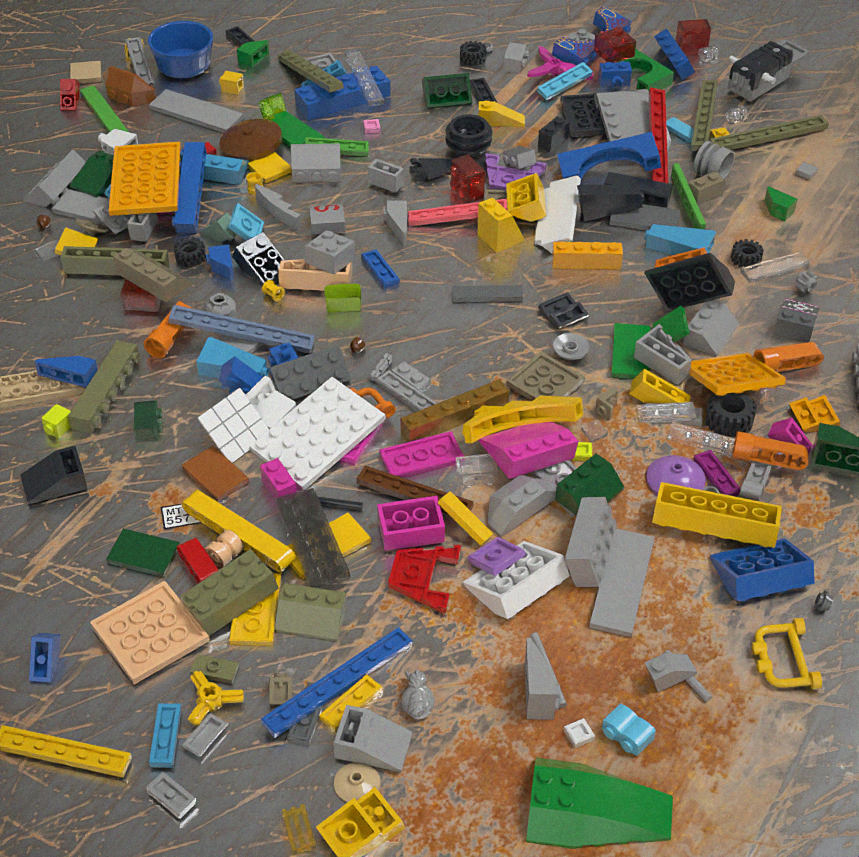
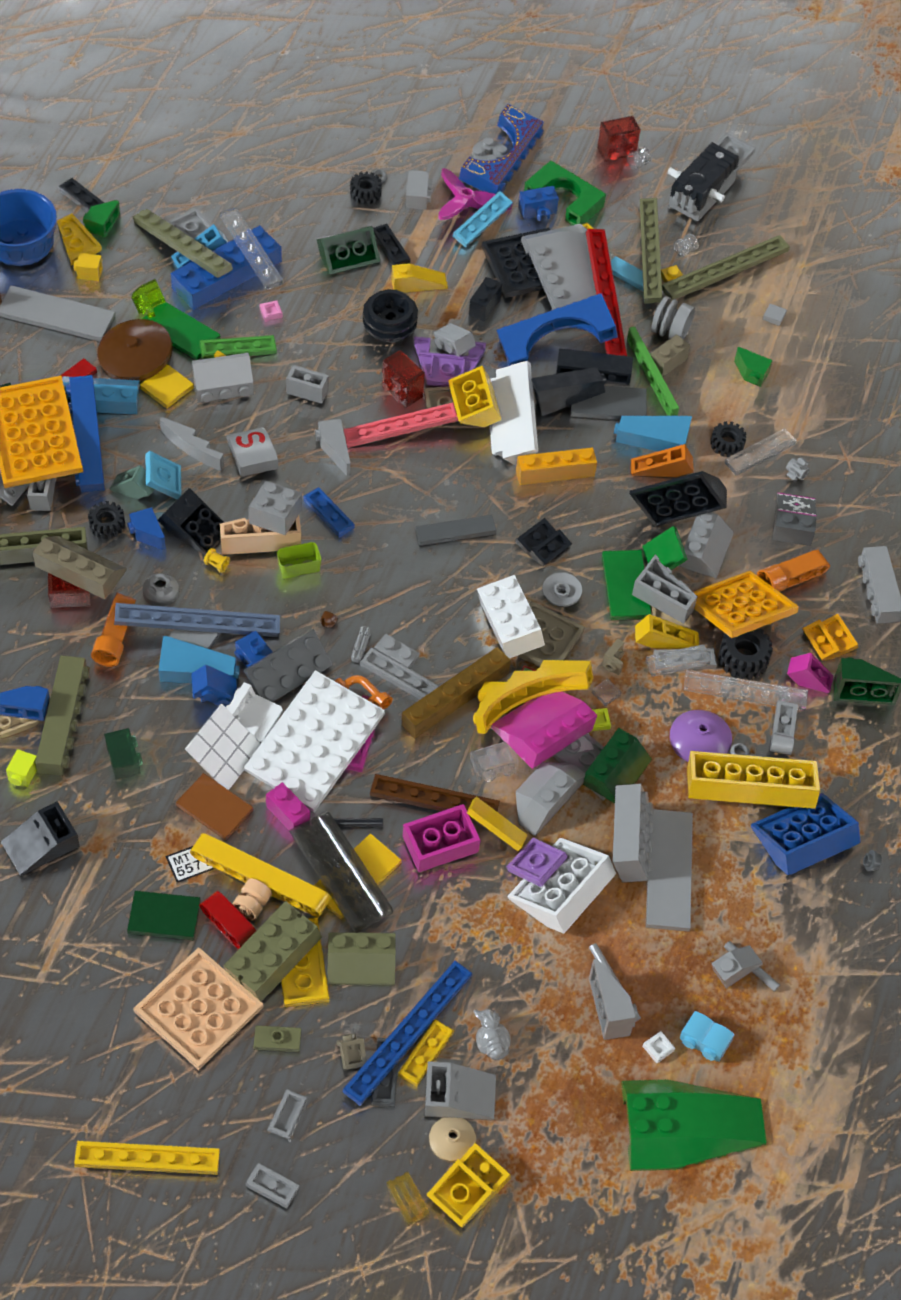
camera: 15 degrees left, 10 degrees up
blue slope [29,633,61,682] -> none
dark azure plate [149,703,182,768] -> none
yellow bush [188,671,244,726] -> none
yellow wheel [246,172,263,195] -> none
dark pink tile [379,431,465,478] -> none
red wing [388,545,461,614] -> none
black flag [409,158,476,182] -> none
yellow slope [477,197,524,253] -> none
clear red brick [594,27,637,63] -> none
blue brick [654,28,695,80] -> none
magenta tile [693,450,741,496] -> none
orange beam [732,431,808,470] -> none
yellow bar [751,618,822,690] -> none
none -> yellow wing [57,213,102,266]
none -> white brick [477,575,545,658]

